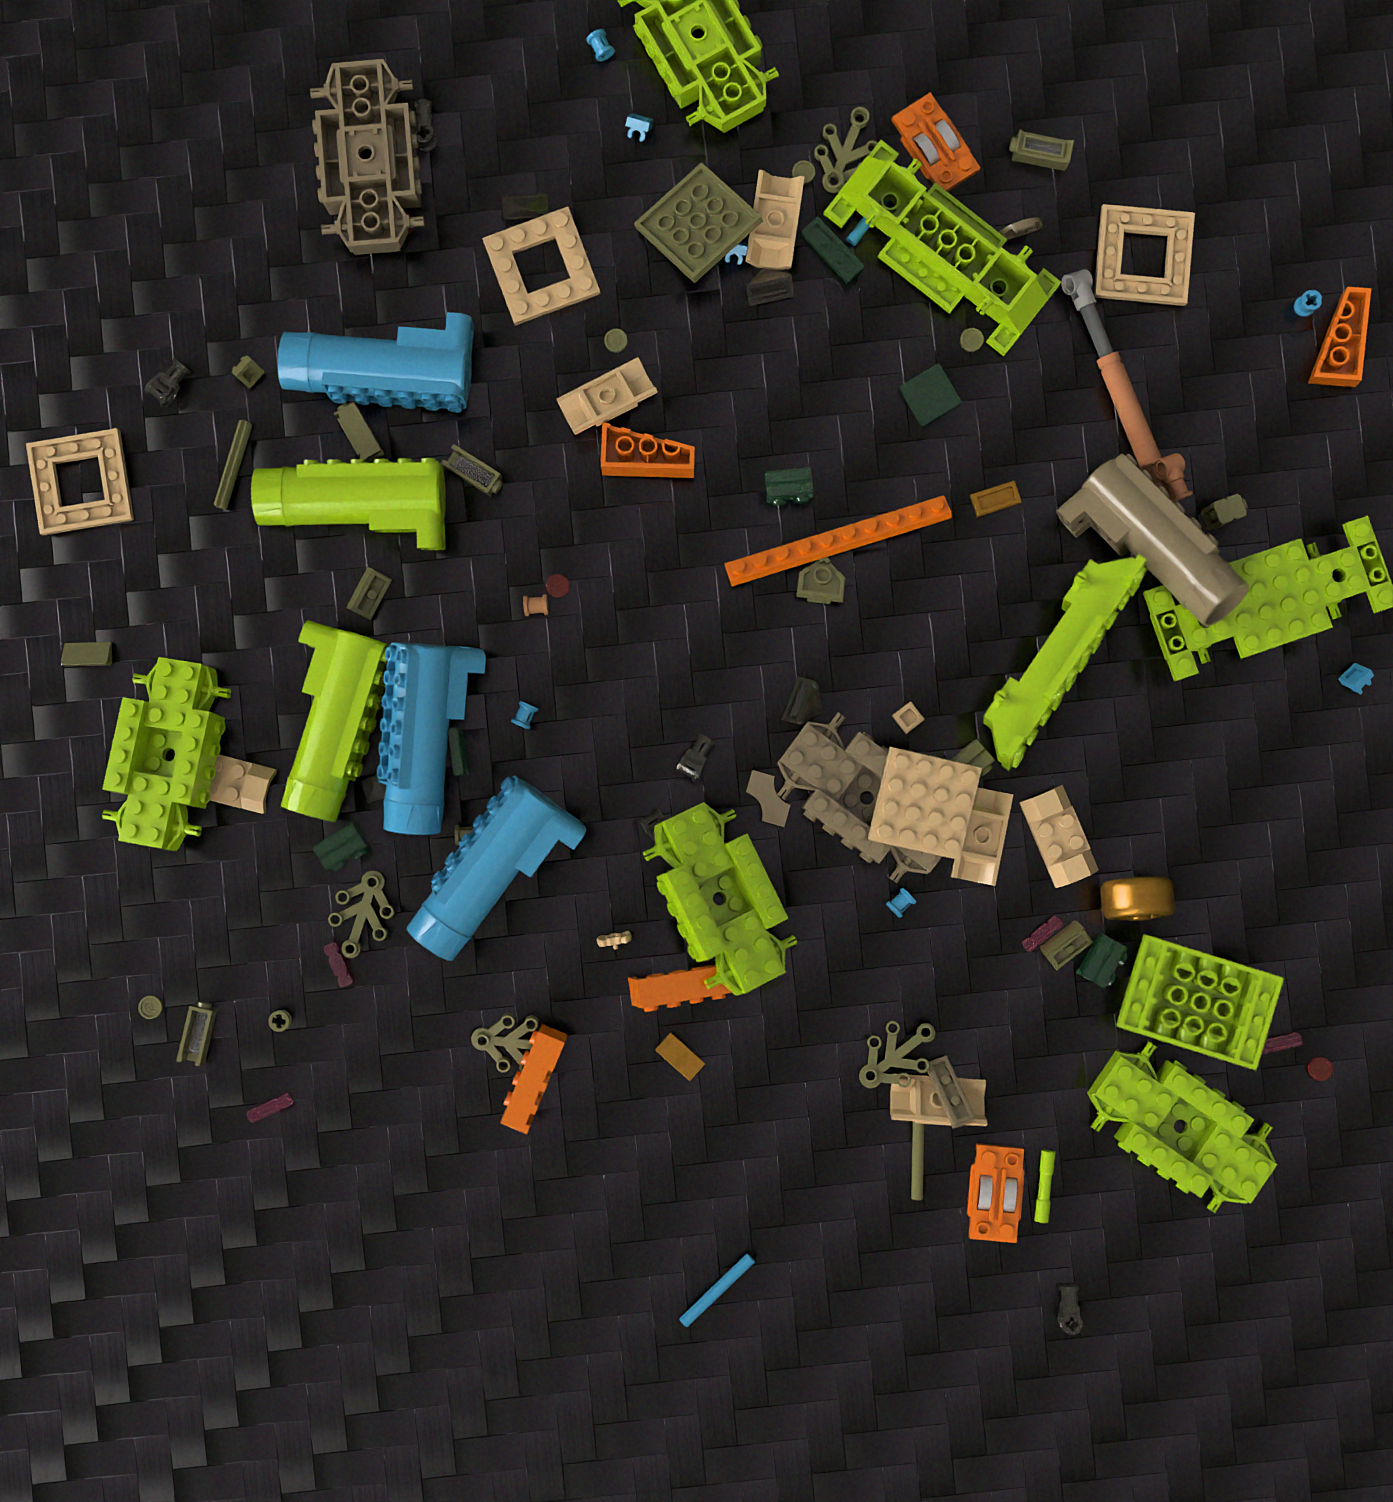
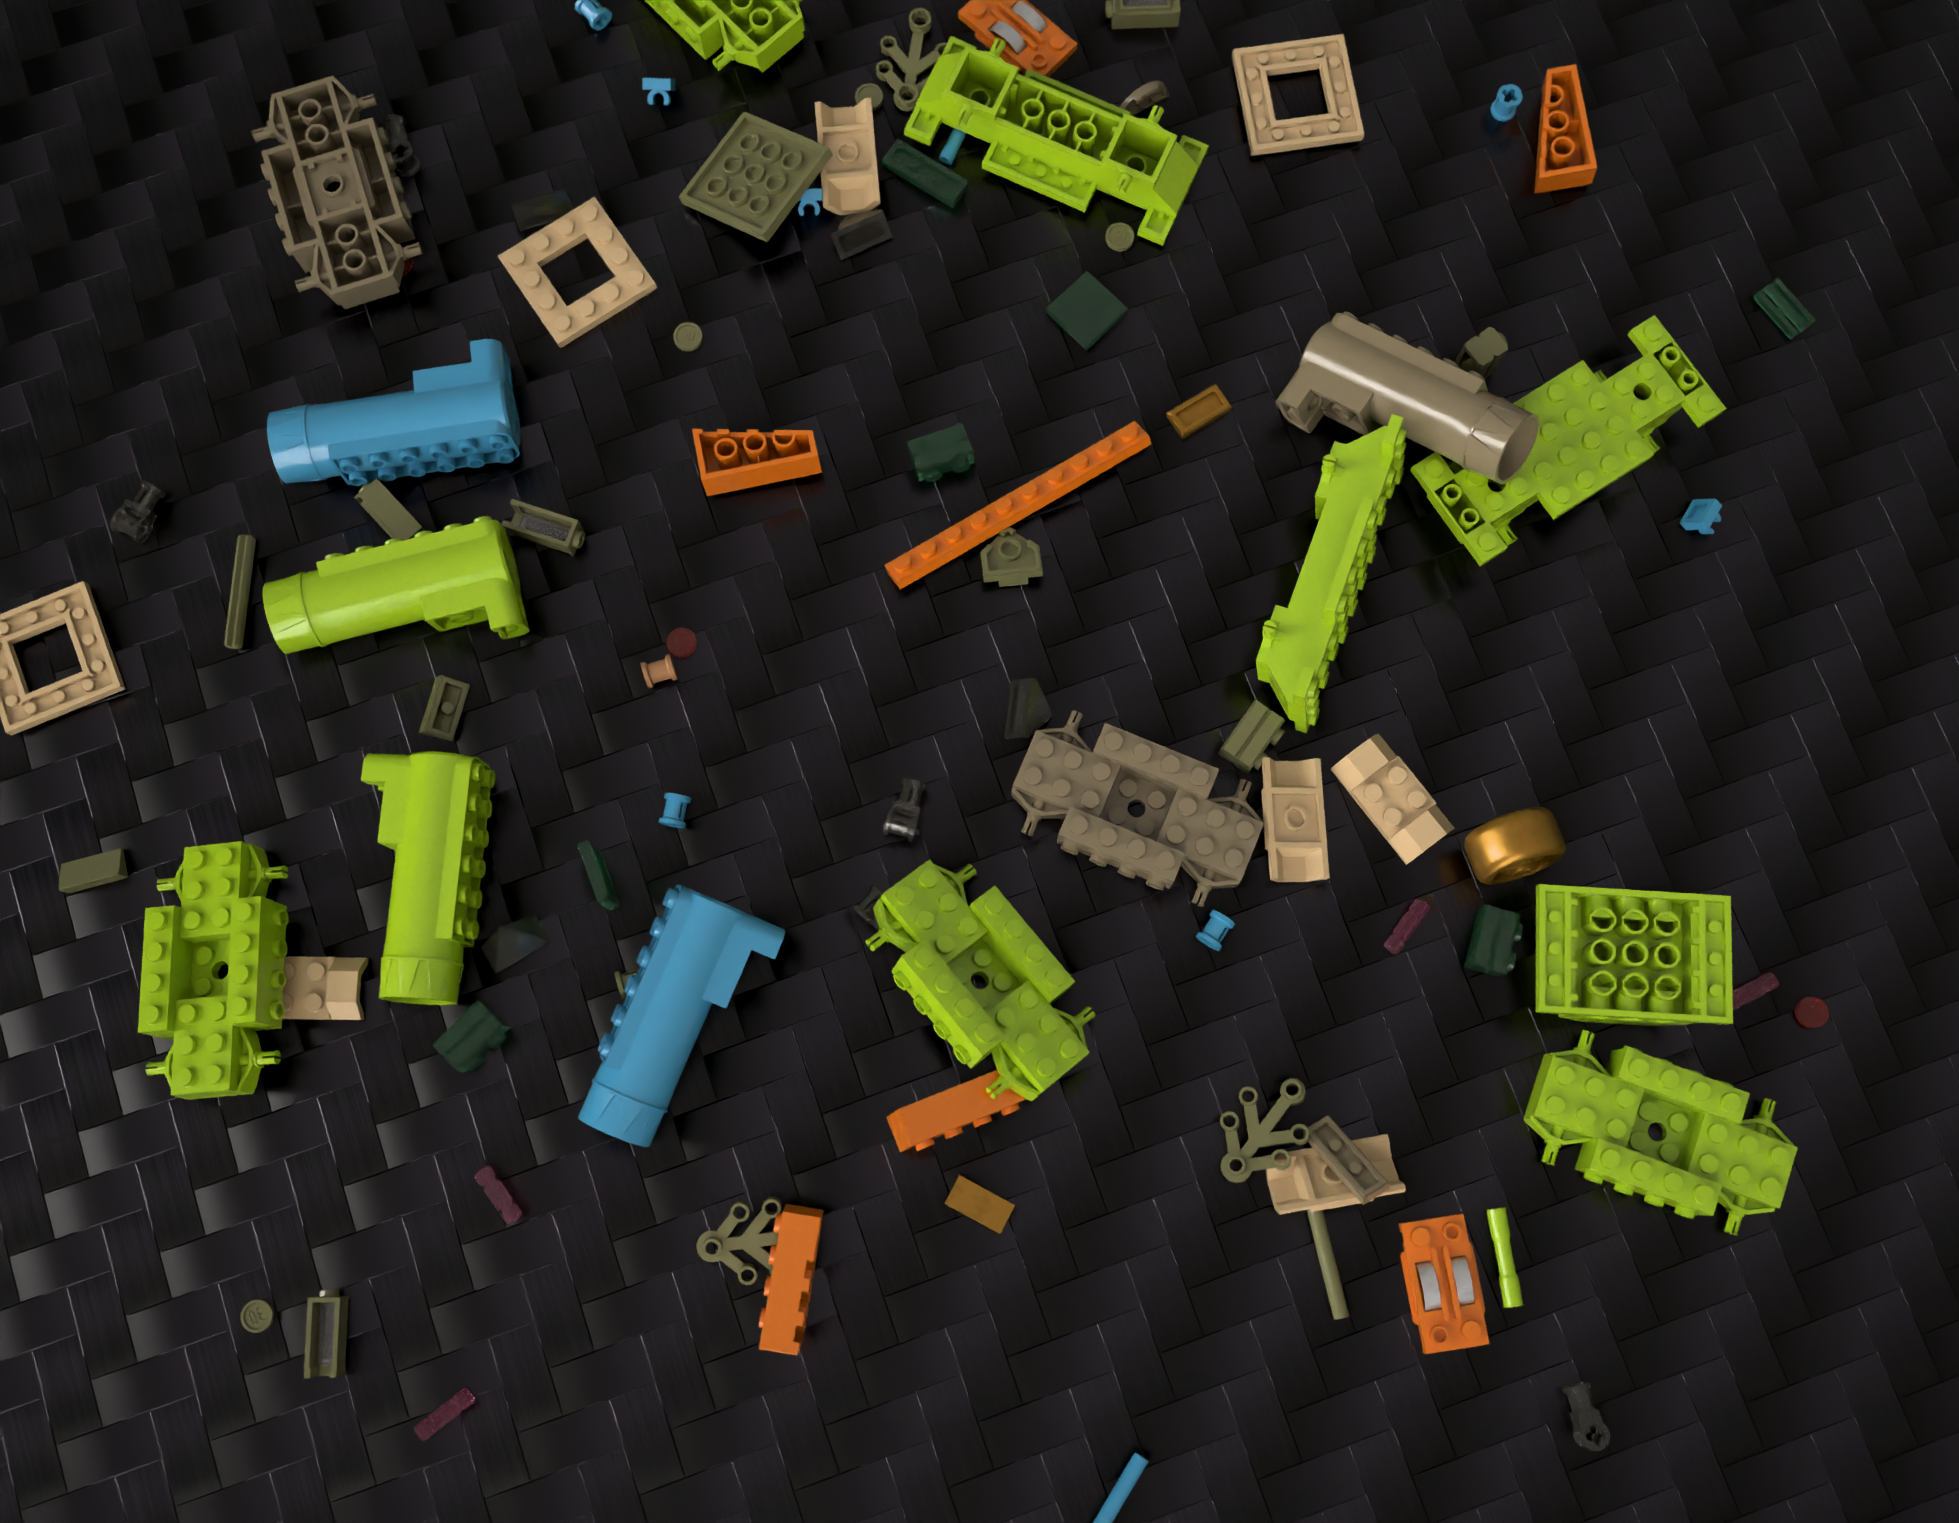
camera: 15 degrees left, 10 degrees down
olive tile [232,355,265,389] -> none
olive bush [268,1010,292,1032] -> none
olive plant [328,871,395,958] -> none
dark azure piece [377,643,486,835] -> none
tan piece [556,357,658,435] -> none
tan piece [596,931,632,950] -> none
dark tan tile [746,770,790,827] -> none
tan plate [868,747,982,860] -> none
tan tile [892,701,925,734] -> none
olive slope [1040,920,1093,970] -> none
nougat piece [1061,269,1193,503] -> none

